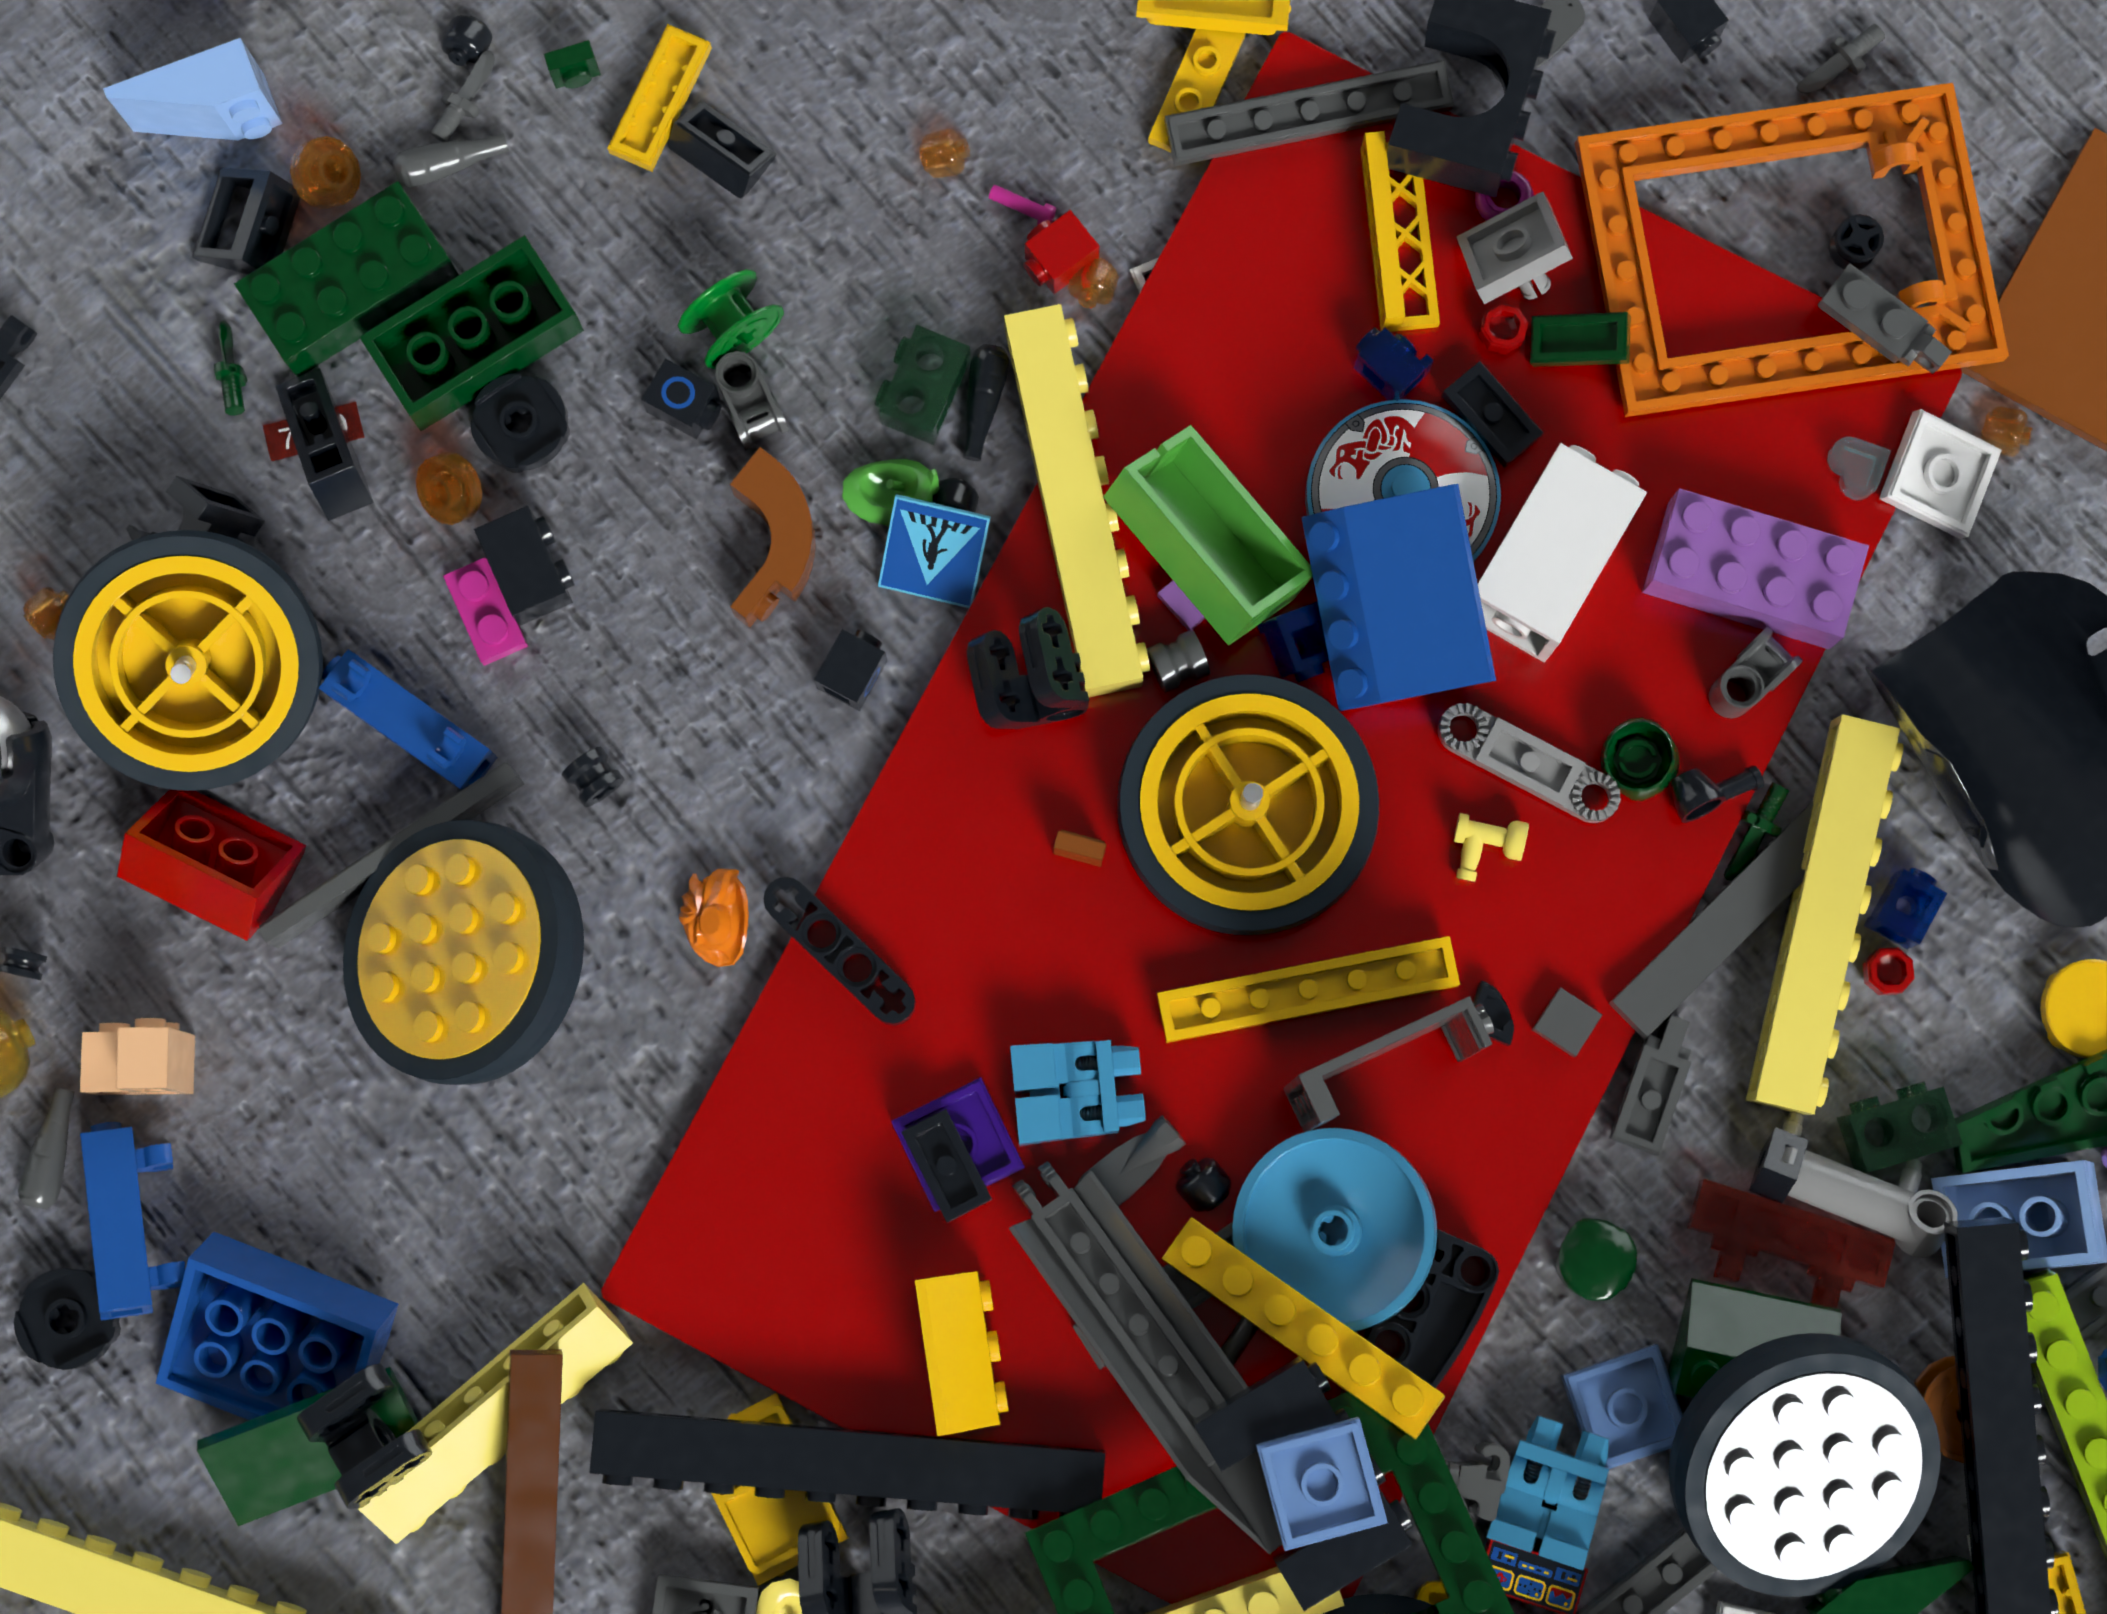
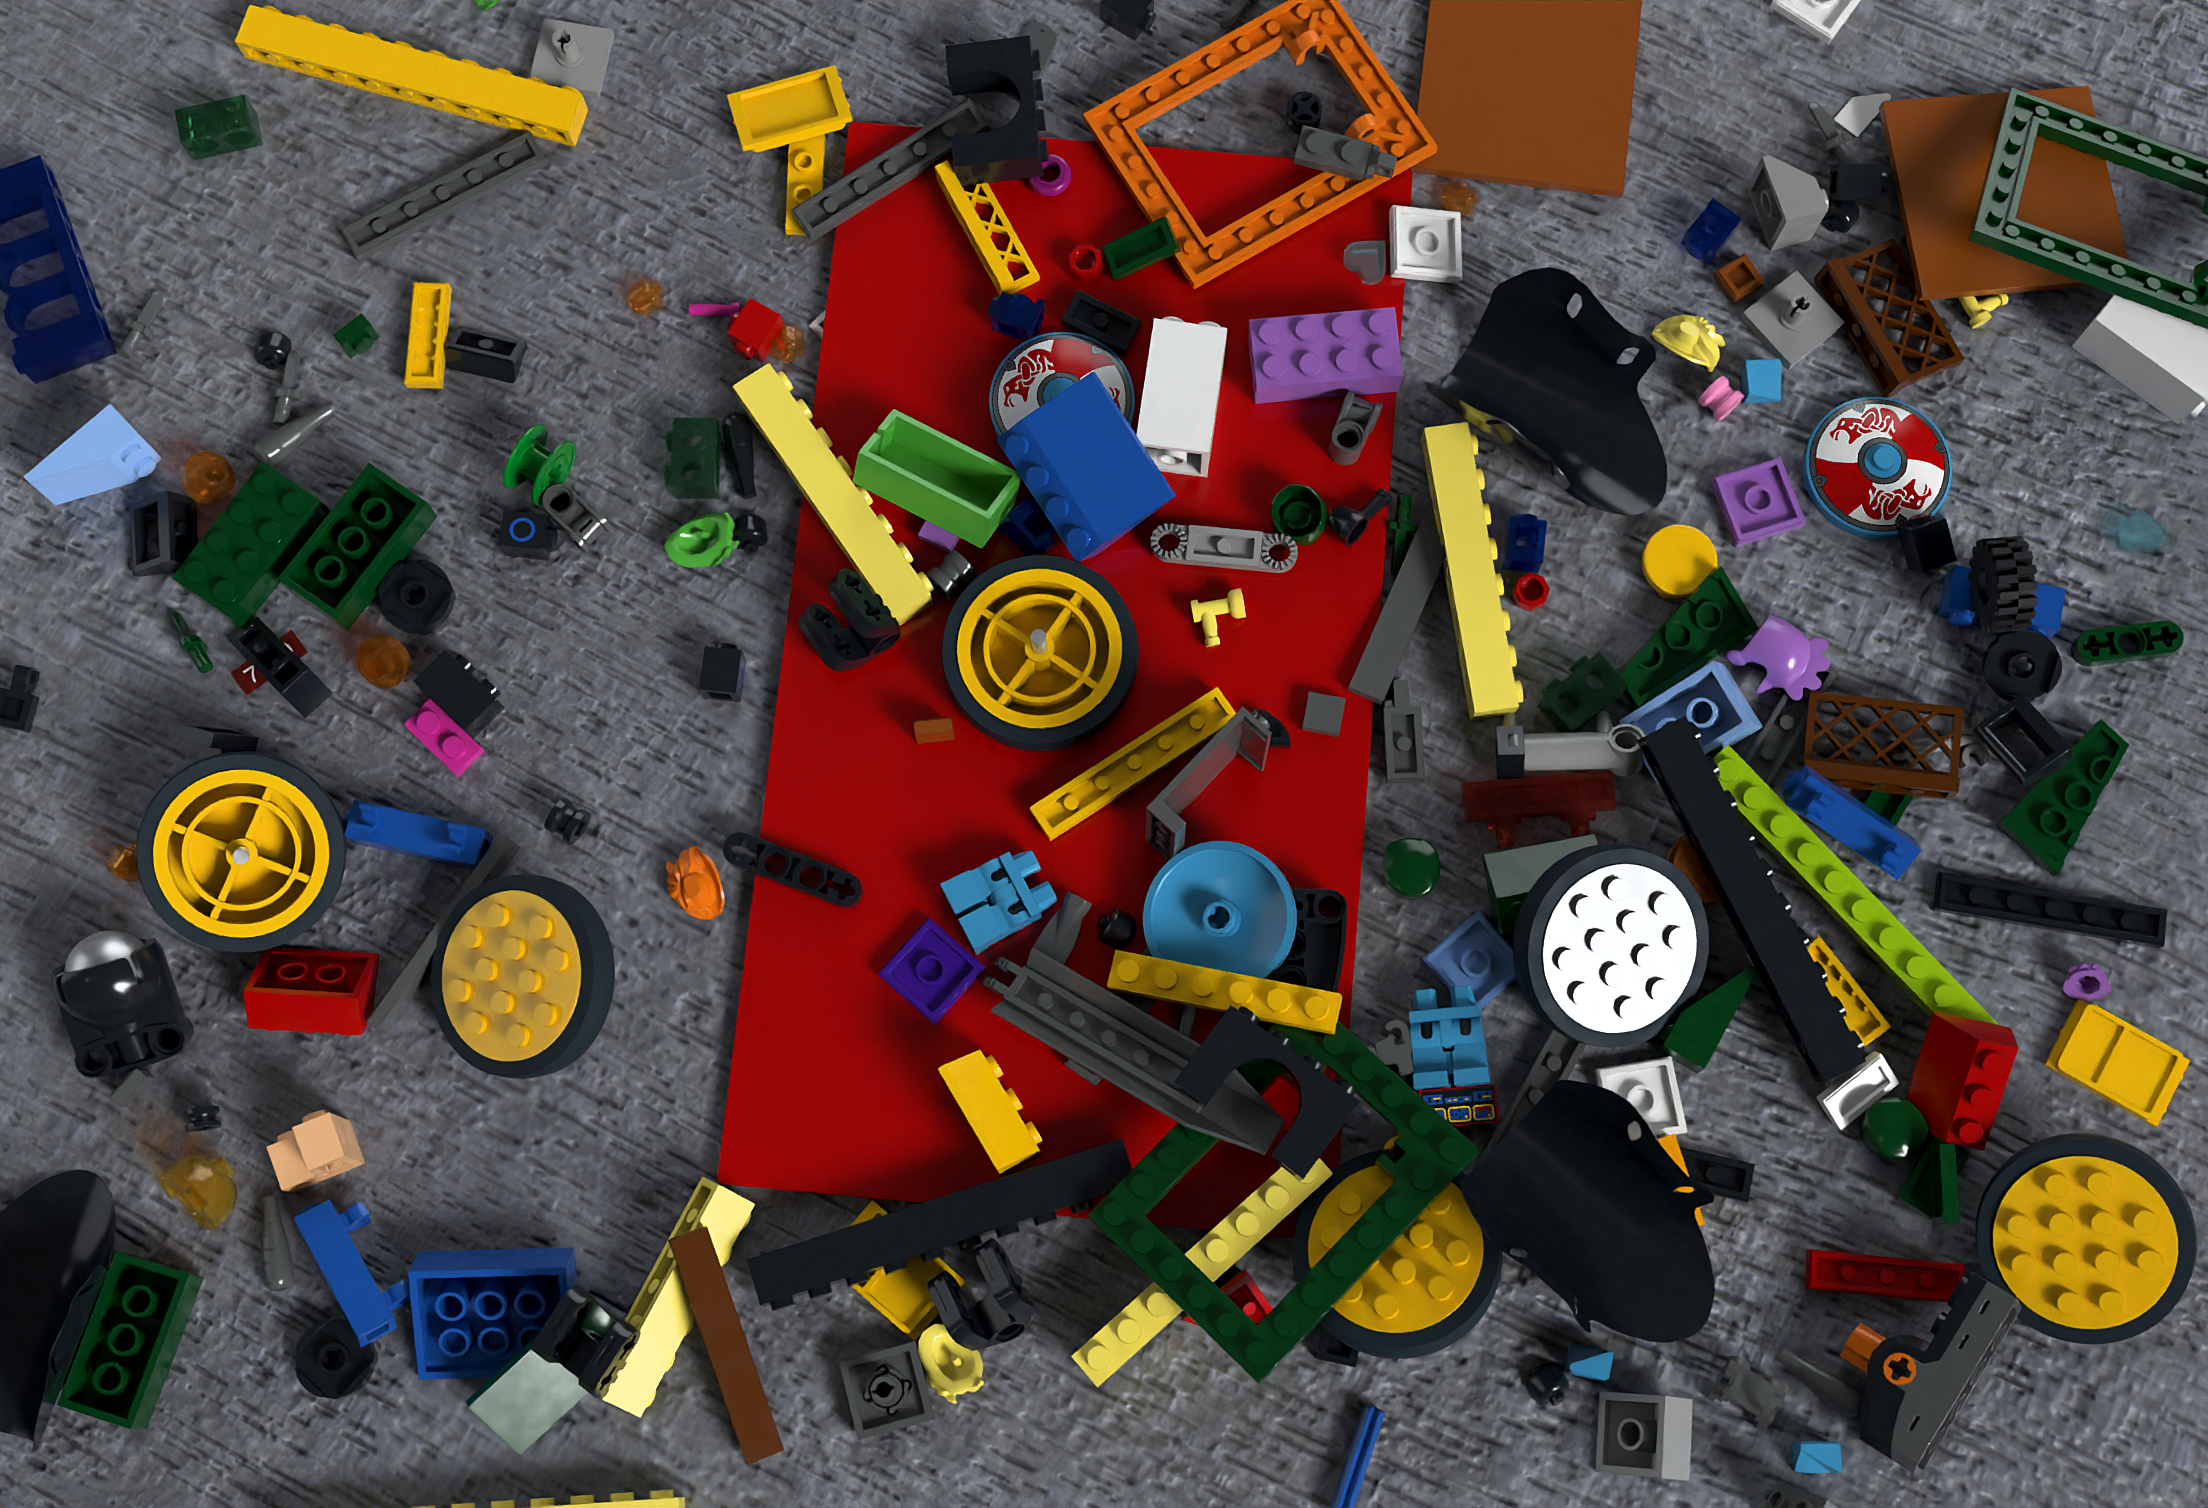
camera: 20 degrees left, 5 degrees down
dark orange arch [730,447,816,628] -> none
piece [878,494,991,608] -> none
black plate [901,1109,992,1223] -> none
medium blue tile [1256,1417,1388,1551] -> none
light grey tile [1457,191,1573,304] -> none

